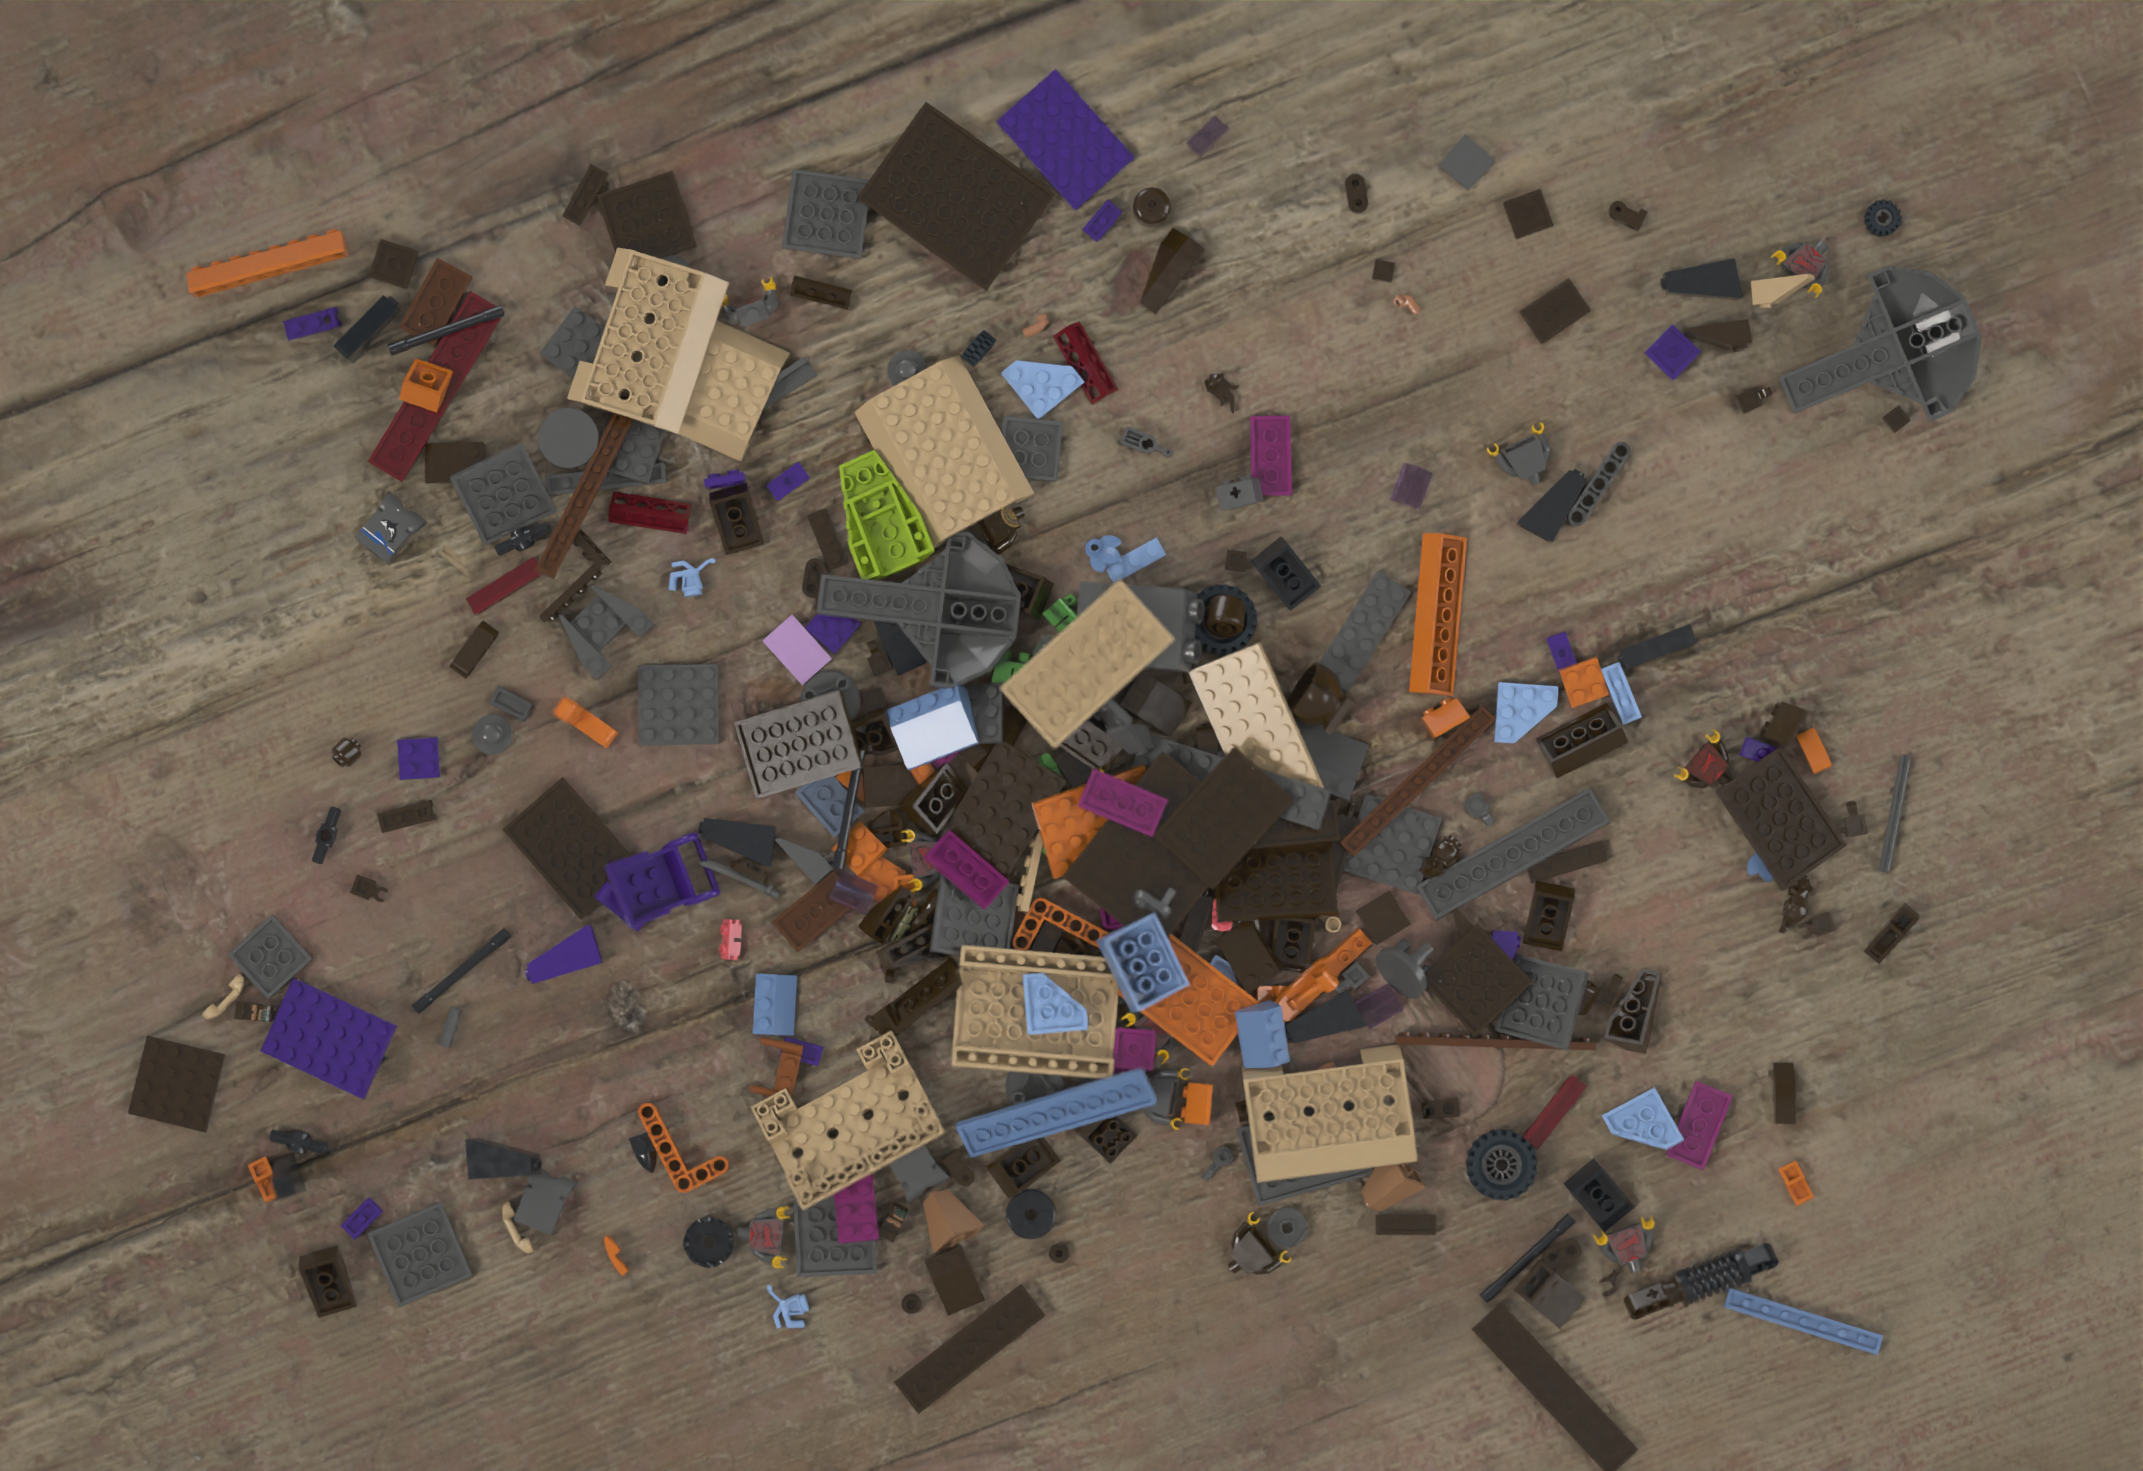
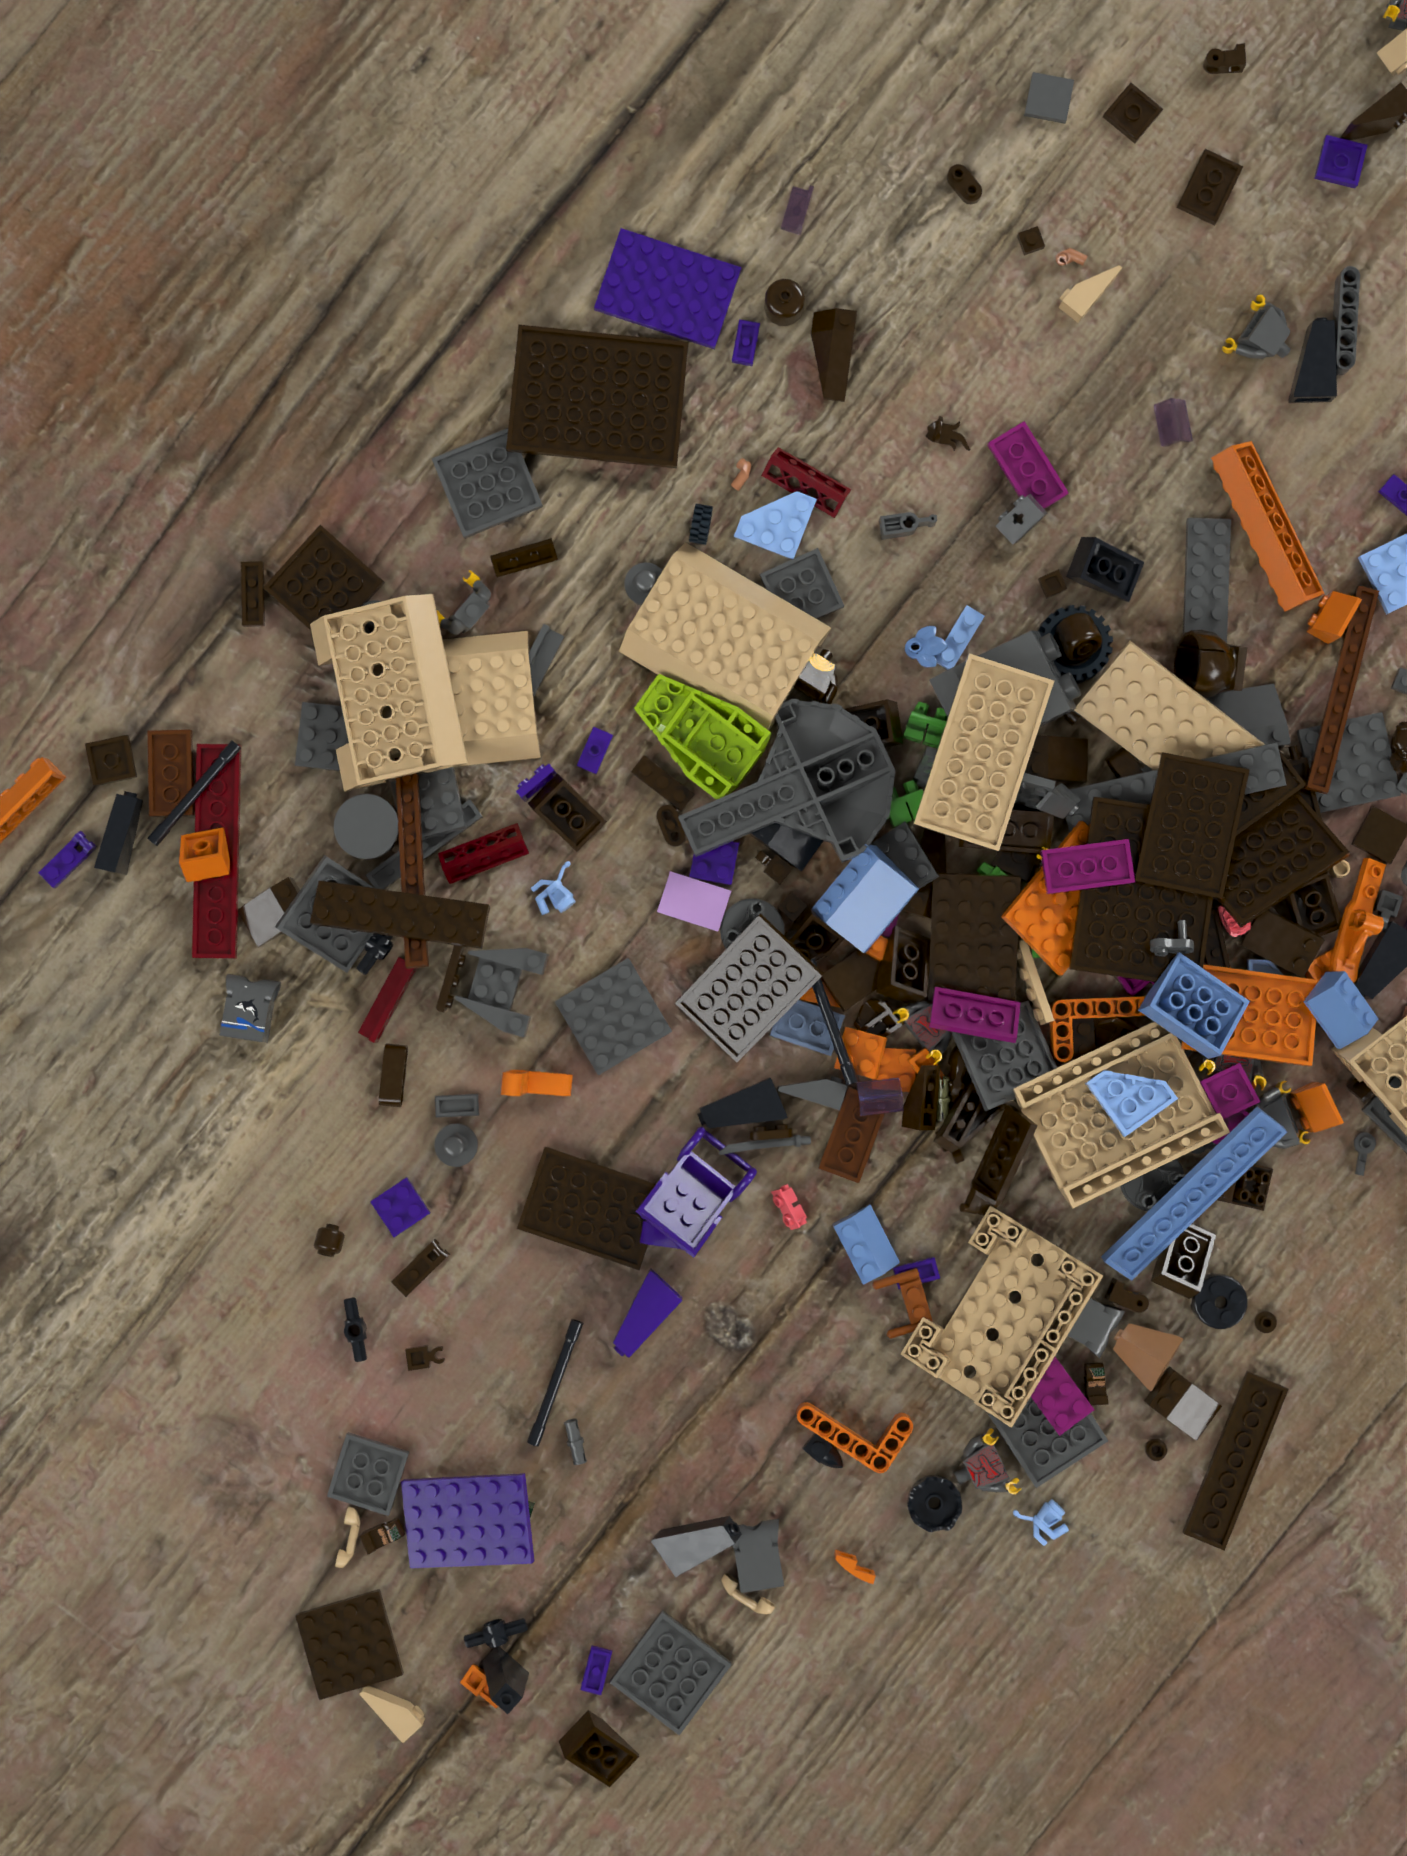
camera: 25 degrees left, 0 degrees up
black slope [1660,258,1743,300] -> none
none -> dark brown plate [310,881,490,949]
none -> tan slope [359,1686,425,1743]
none -> tan slope [1059,265,1122,323]

